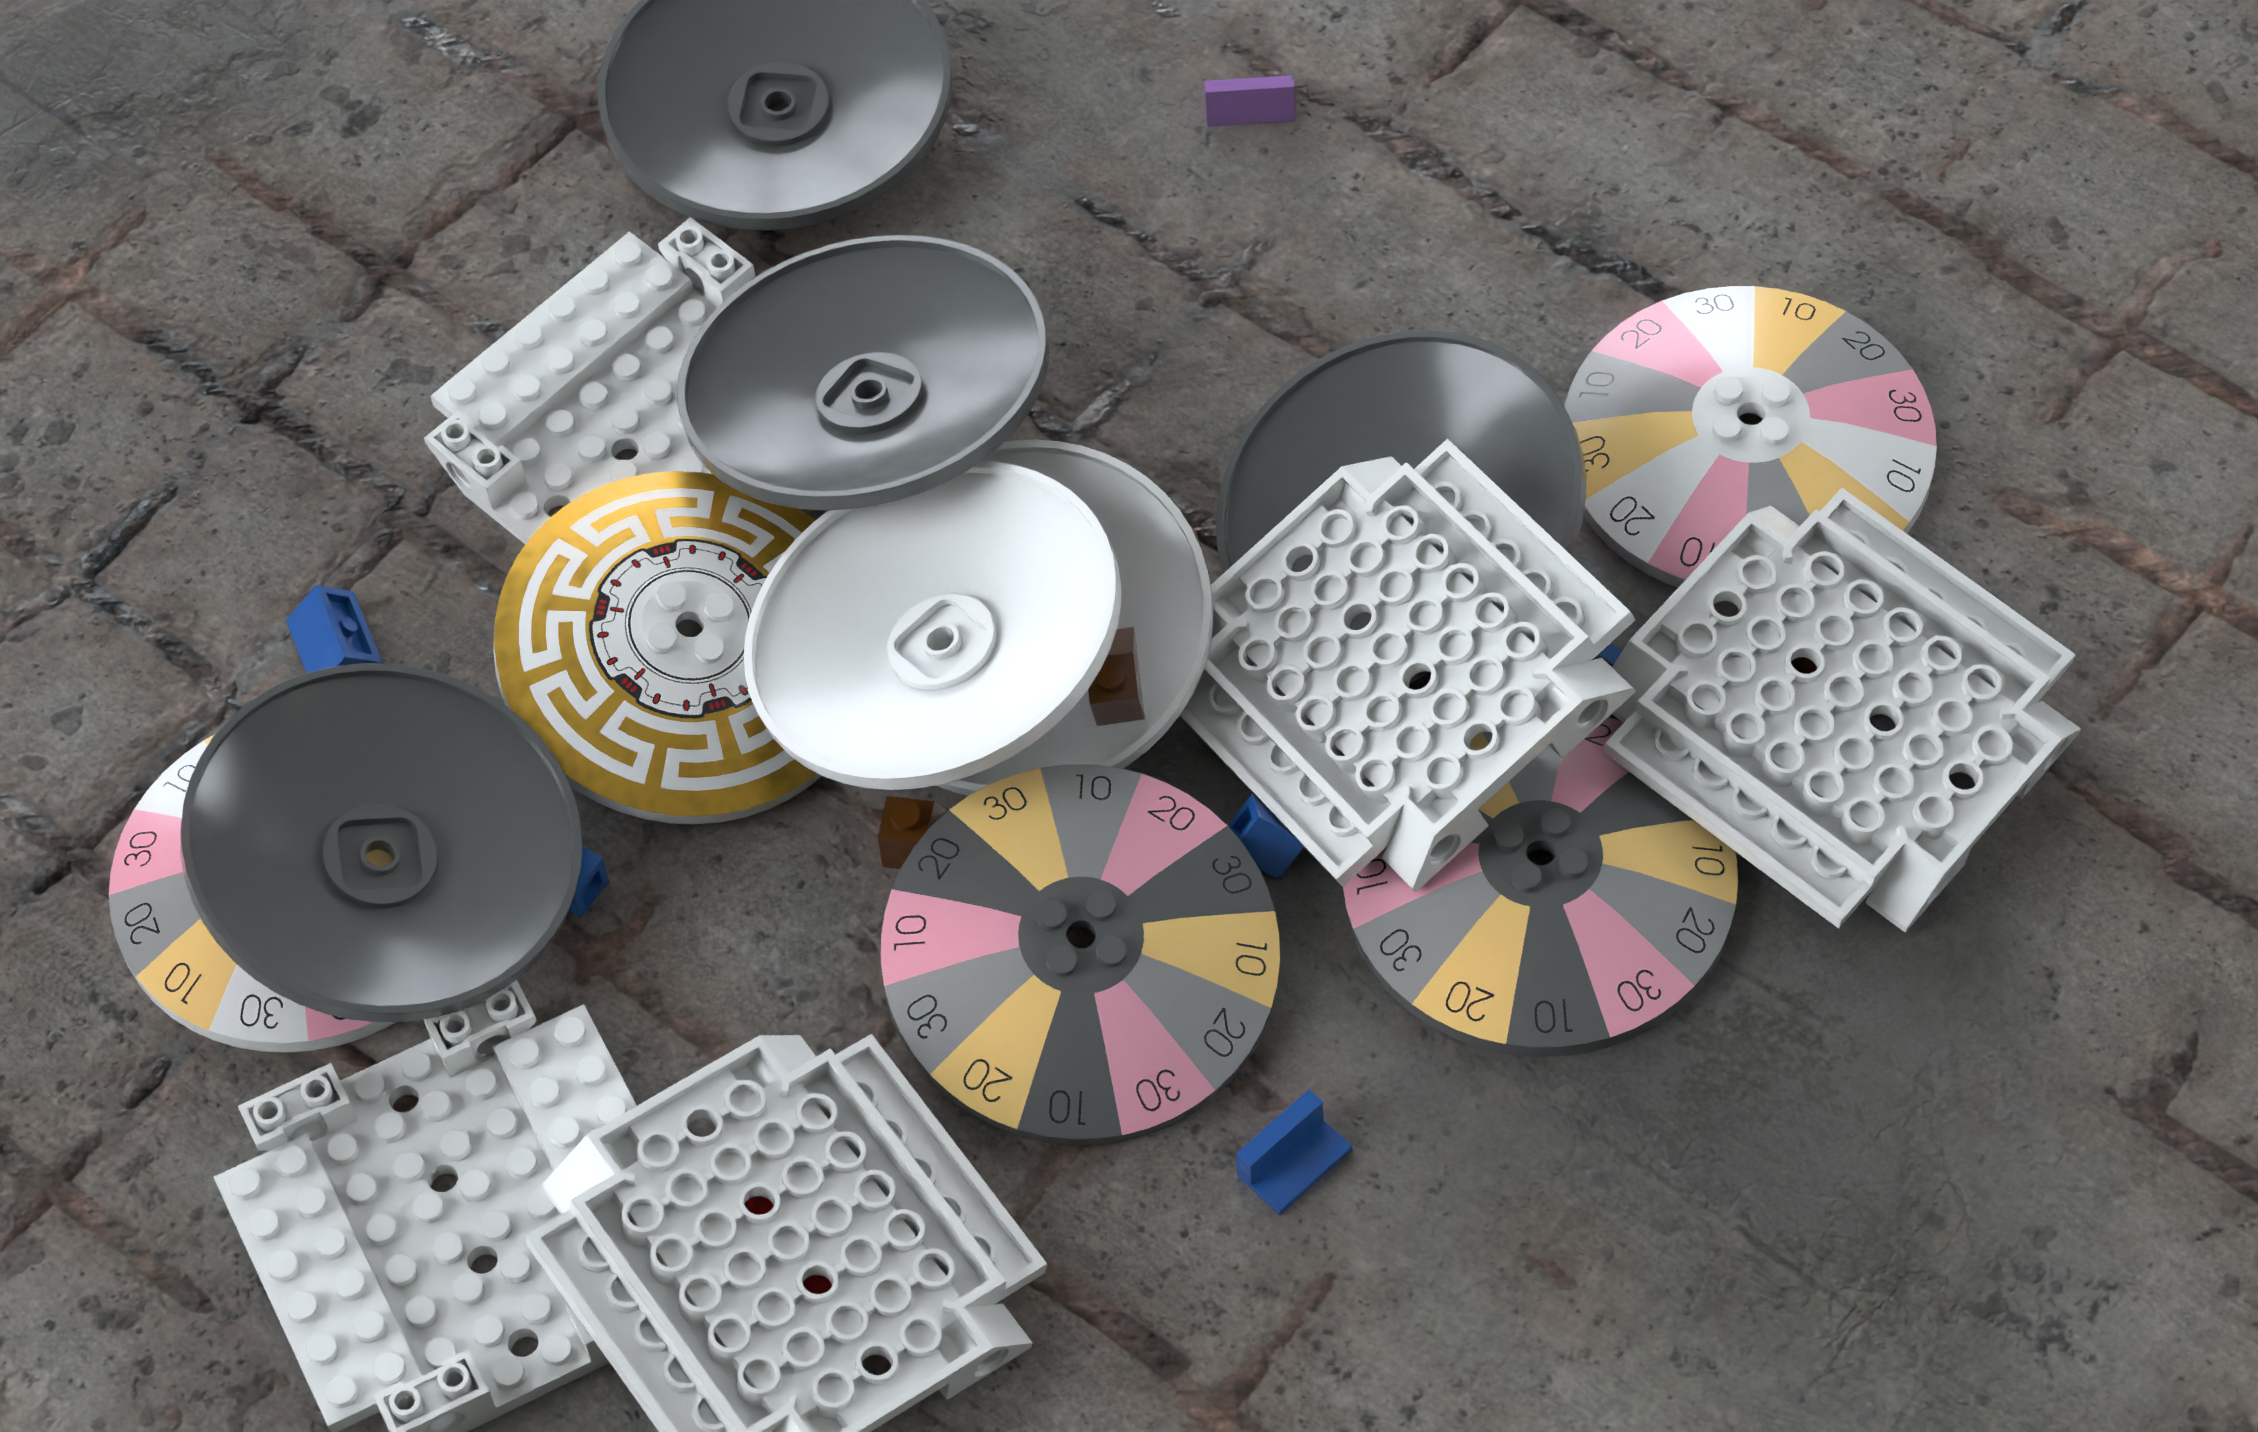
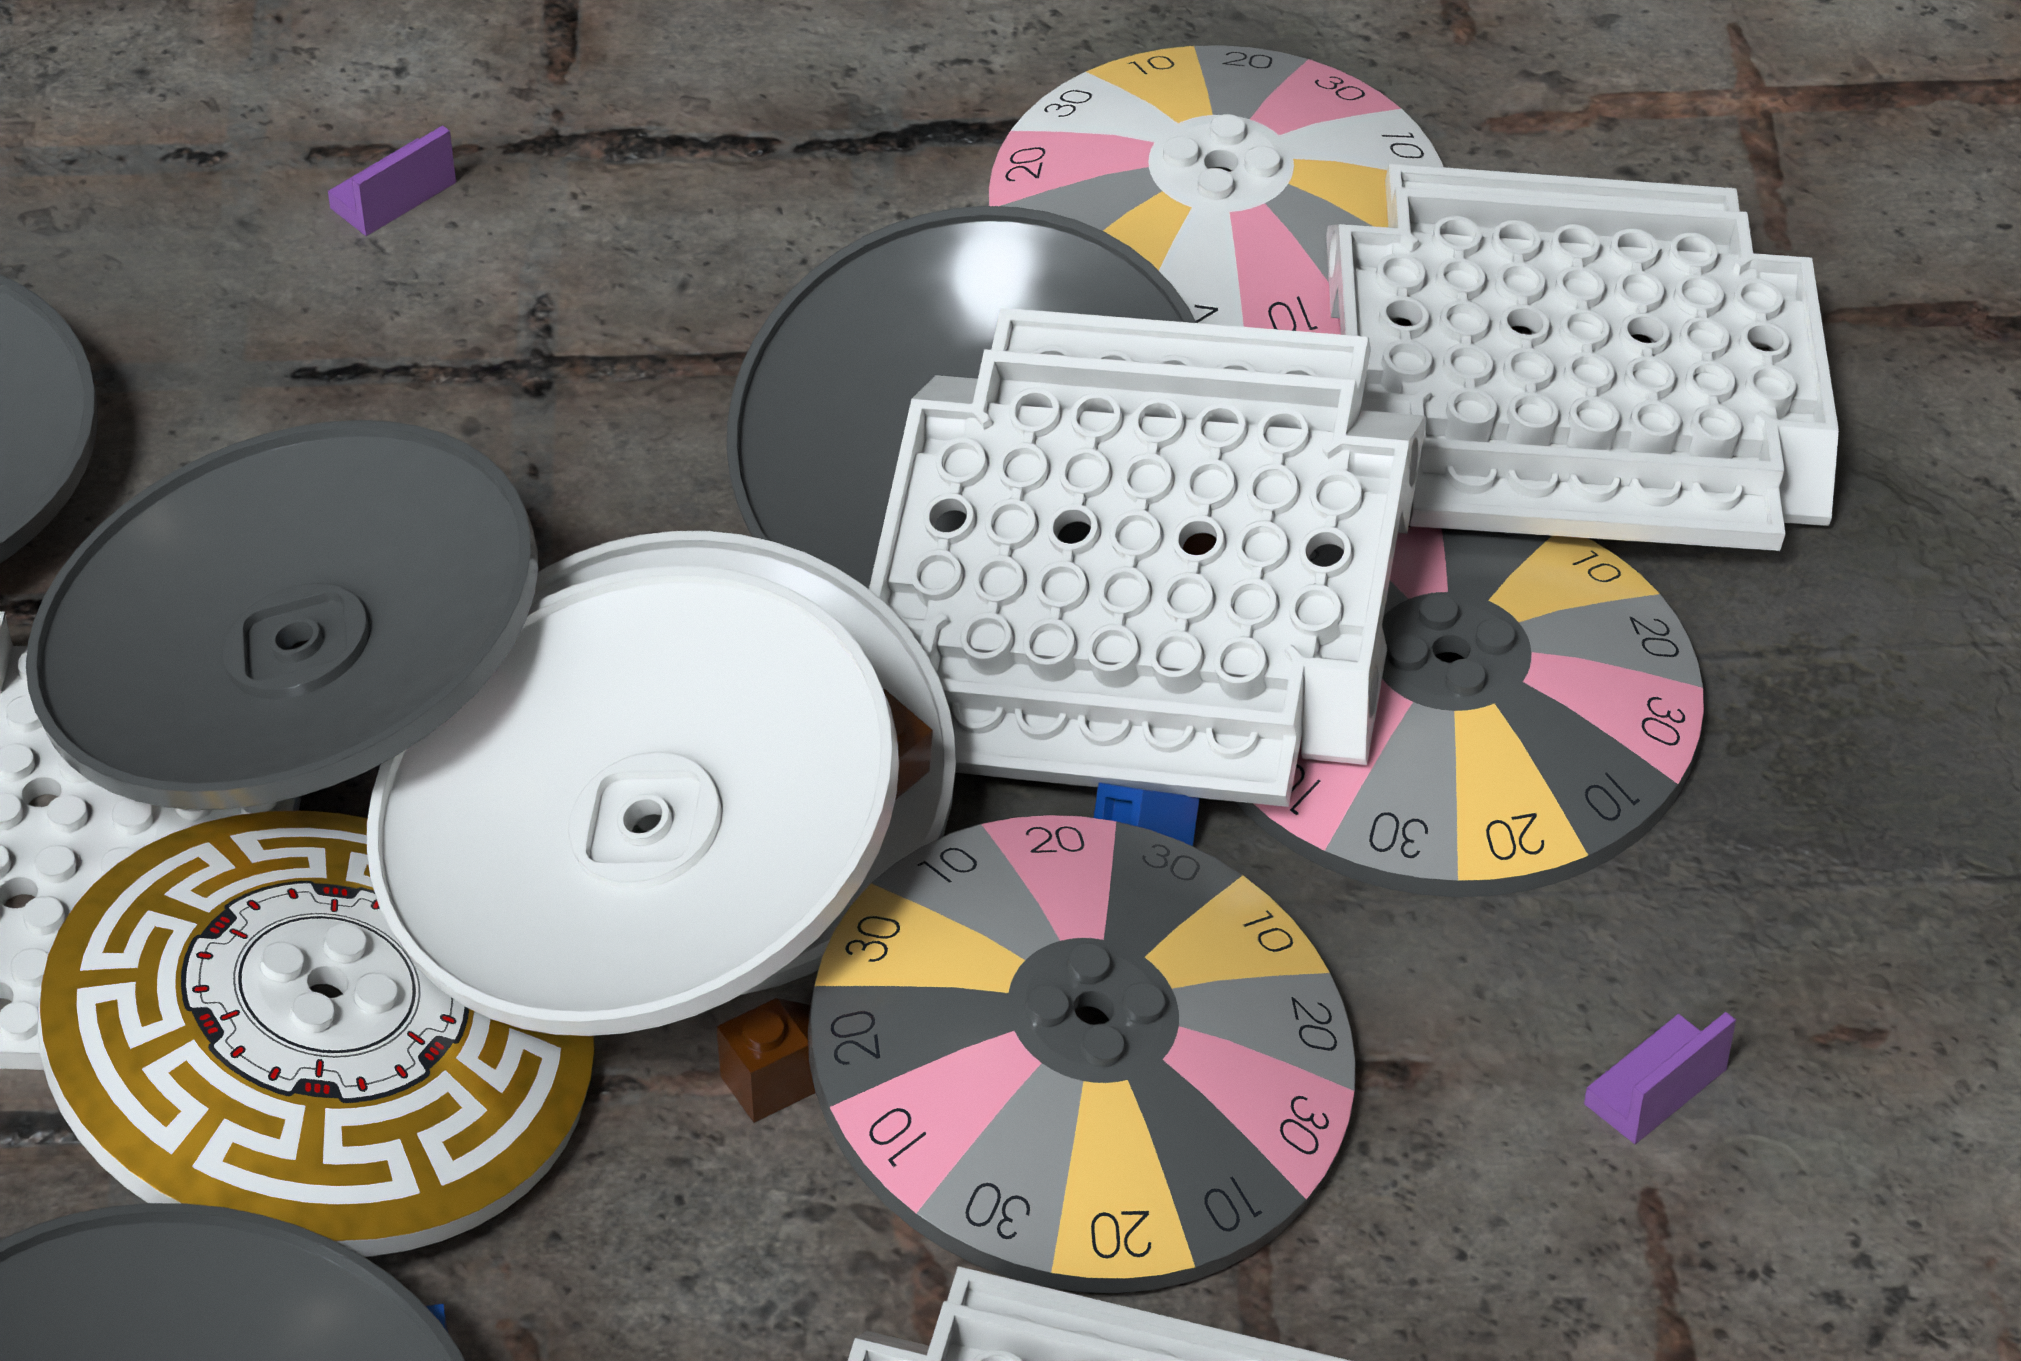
camera: 45 degrees left, 10 degrees down
blue panel [1236,1089,1352,1215] -> none
none -> medium lavender panel [1584,1012,1736,1144]

